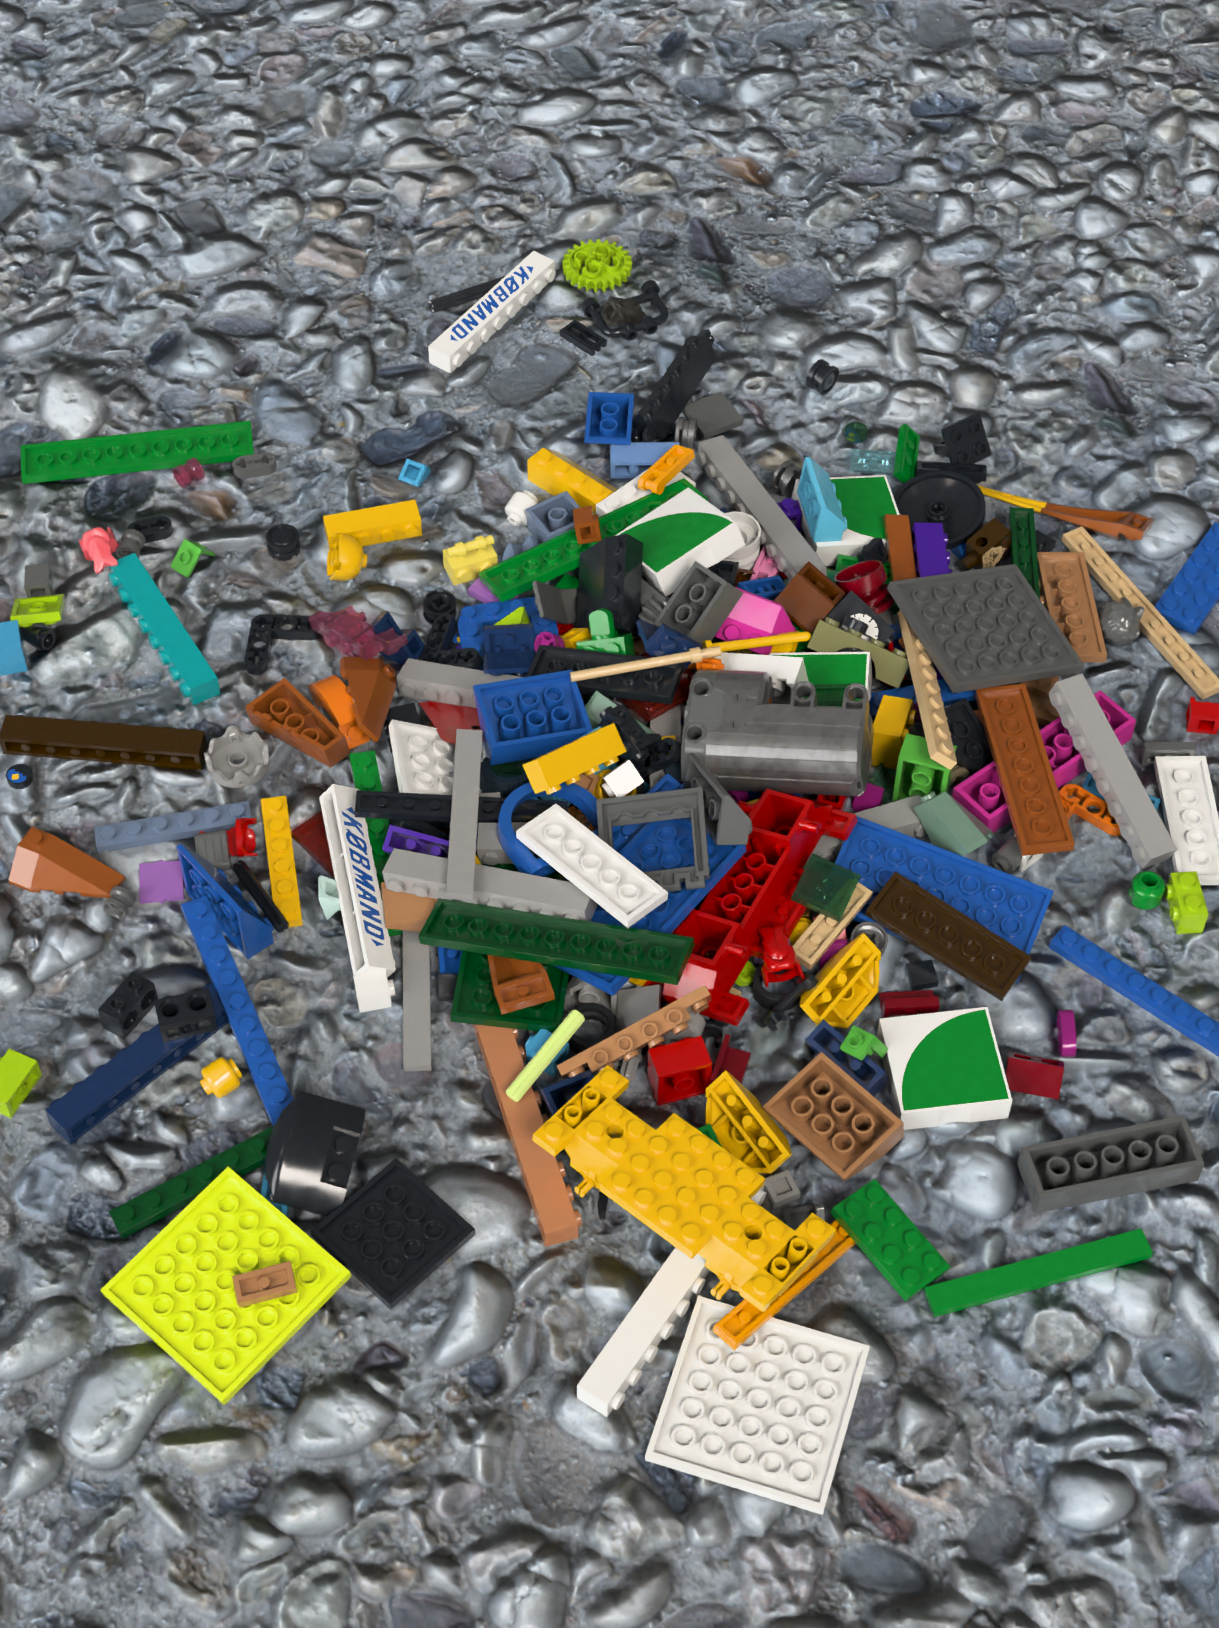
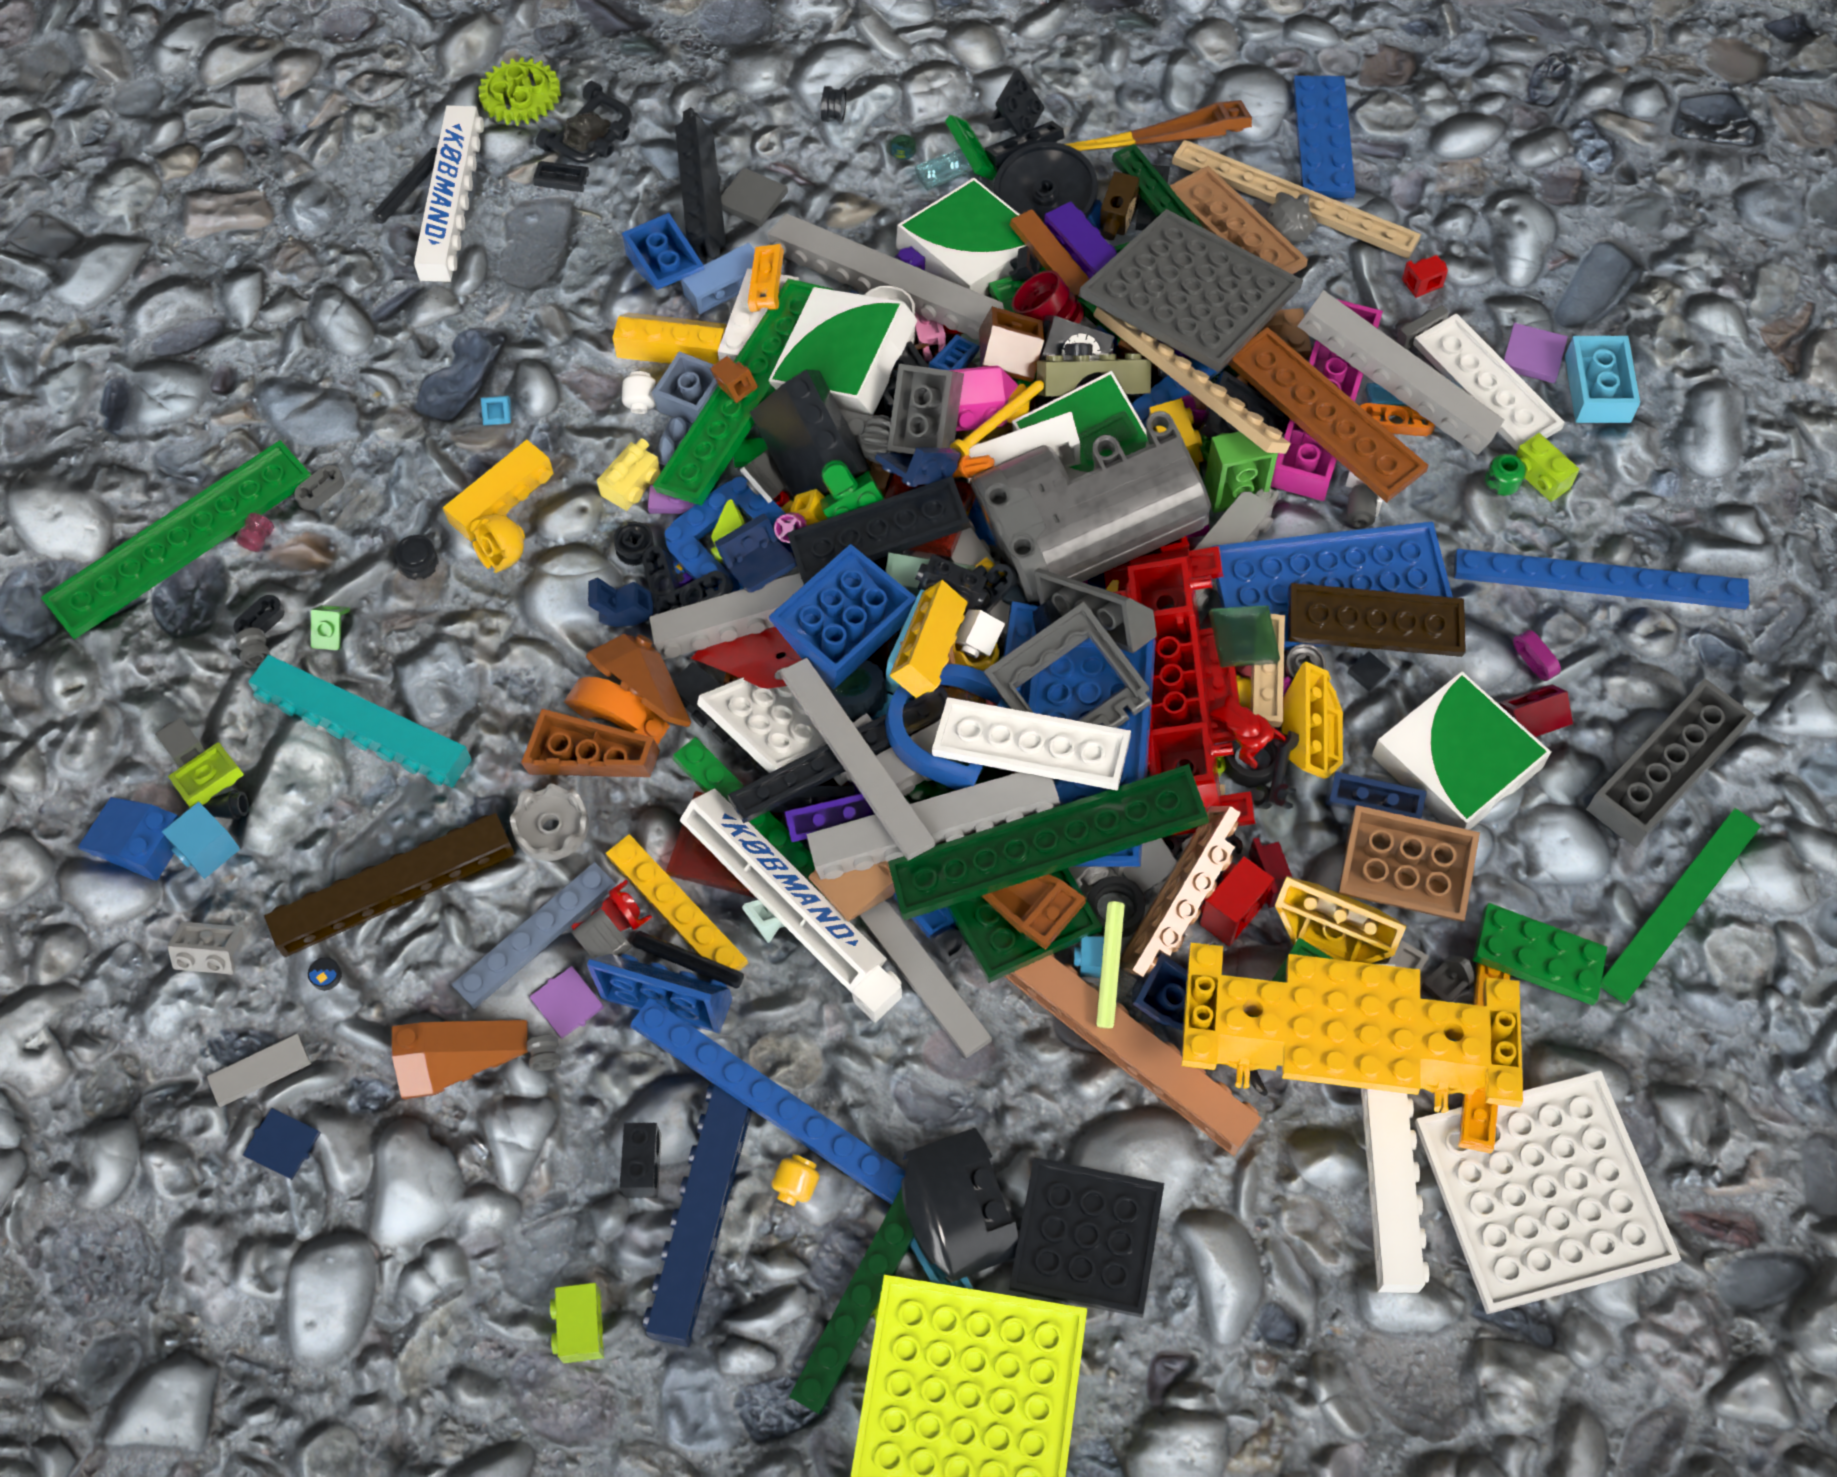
camera: 30 degrees left, 10 degrees up
coral hair [79,527,118,574] -> none
black brick [154,988,218,1042] -> none
medium nougat plate [232,1261,298,1308] -> none
black beam [245,614,323,675] -> none
clear pink bracket [308,606,408,661] -> none
tan bar [570,646,721,682] -> none
flat silver wheel [675,417,697,450] -> none
flat silver wheel [771,460,802,498] -> none
medium azure slope [797,457,847,542] -> none
bright green bracket [840,1025,888,1061] -> none
dark red panel [878,990,940,1018] -> none
sand green slope [913,791,994,856] -> none

